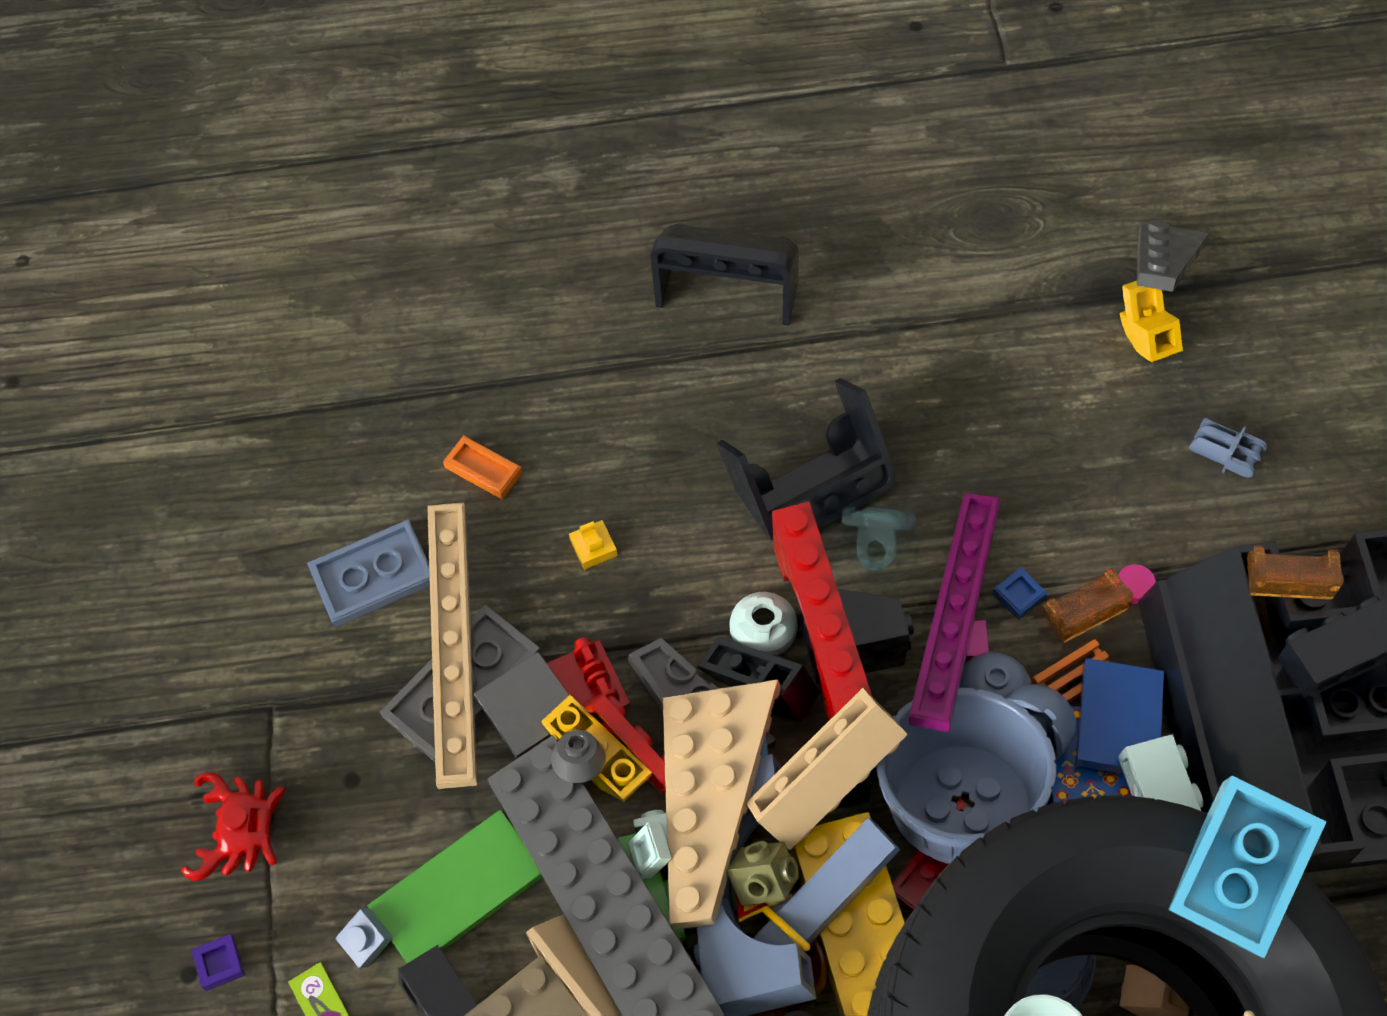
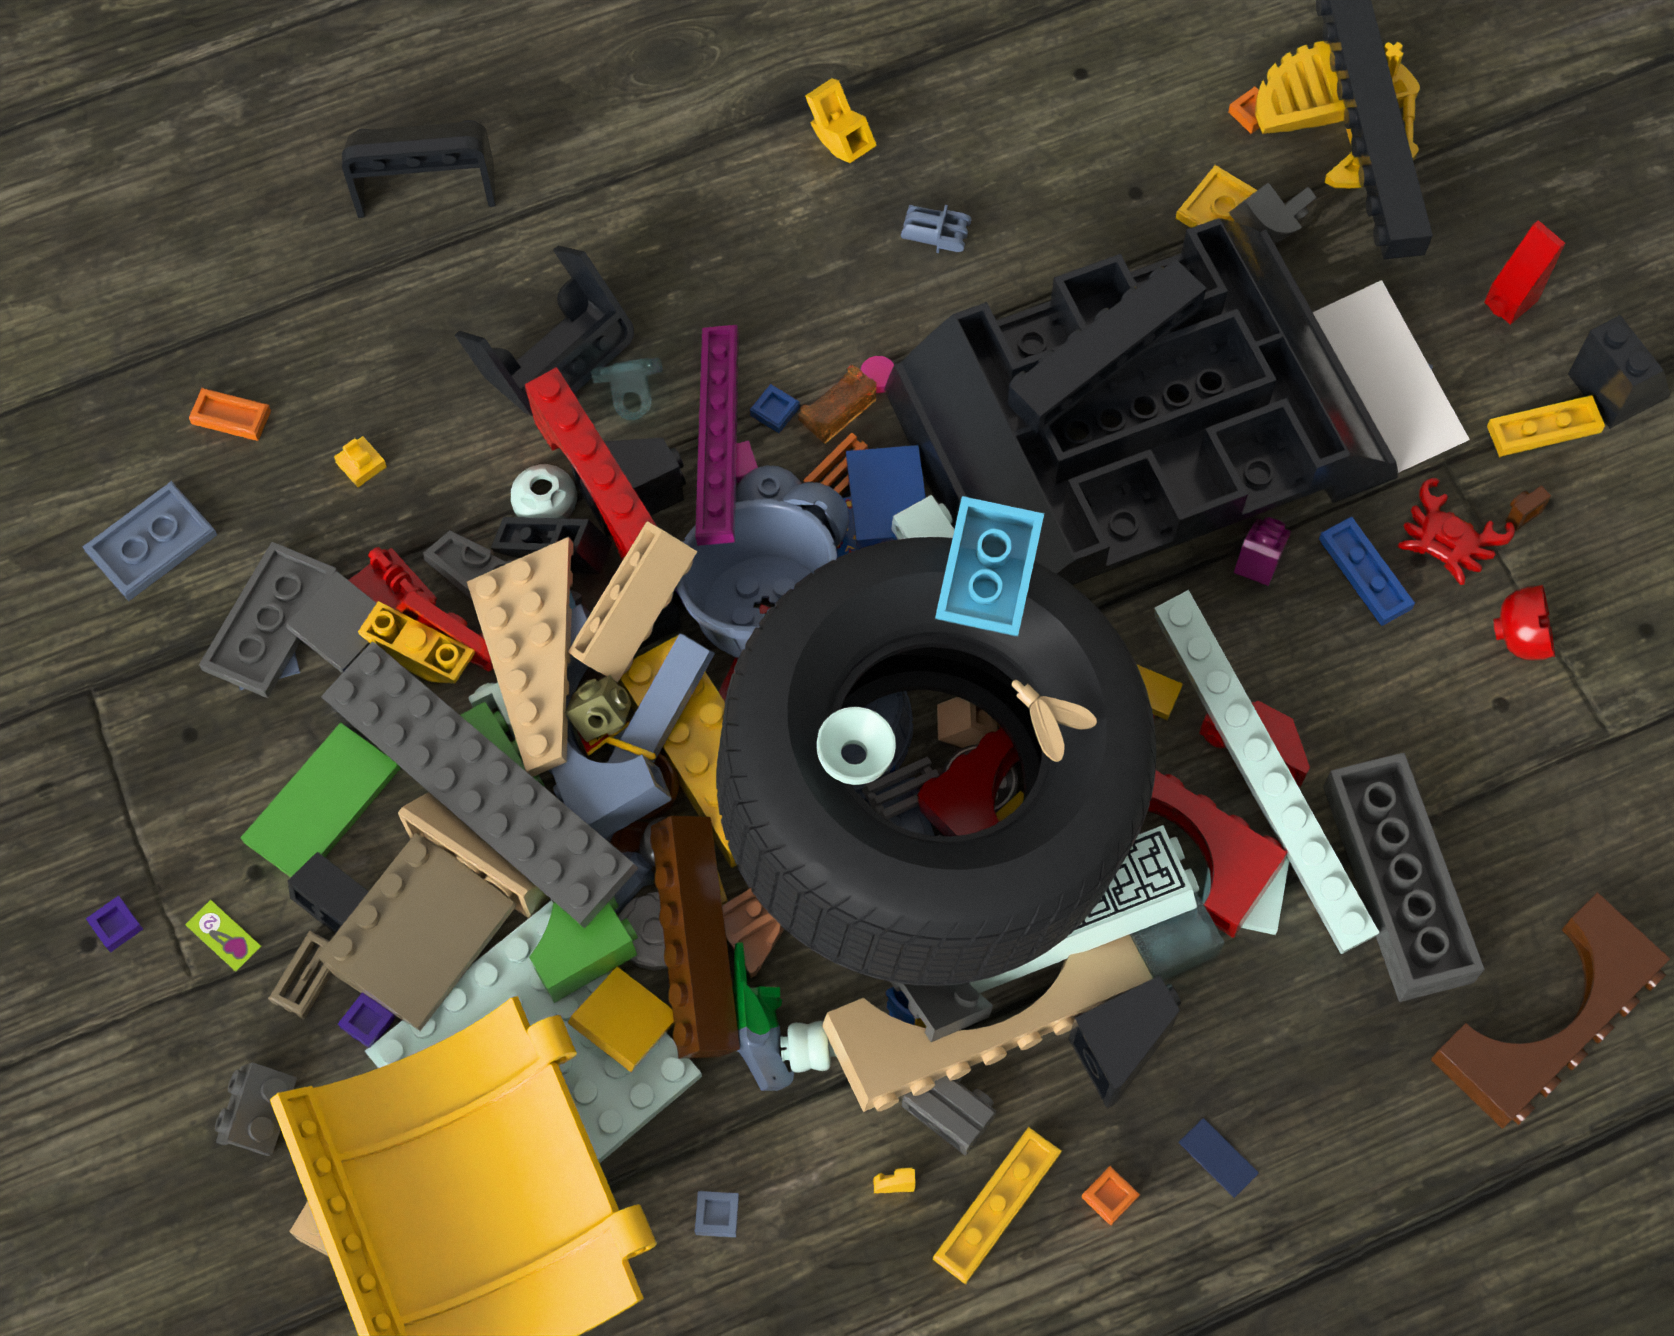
camera: 20 degrees left, 5 degrees up
red animal [181,771,285,881] -> none
plate [335,908,393,968] -> none
tan tile [428,502,477,789] -> none
dark grey cone [551,730,606,783] -> none
light aqua tile [628,822,672,879] -> none
dark grey wing [1137,220,1209,292] -> none
clear orange hinge [1247,546,1344,599] -> none

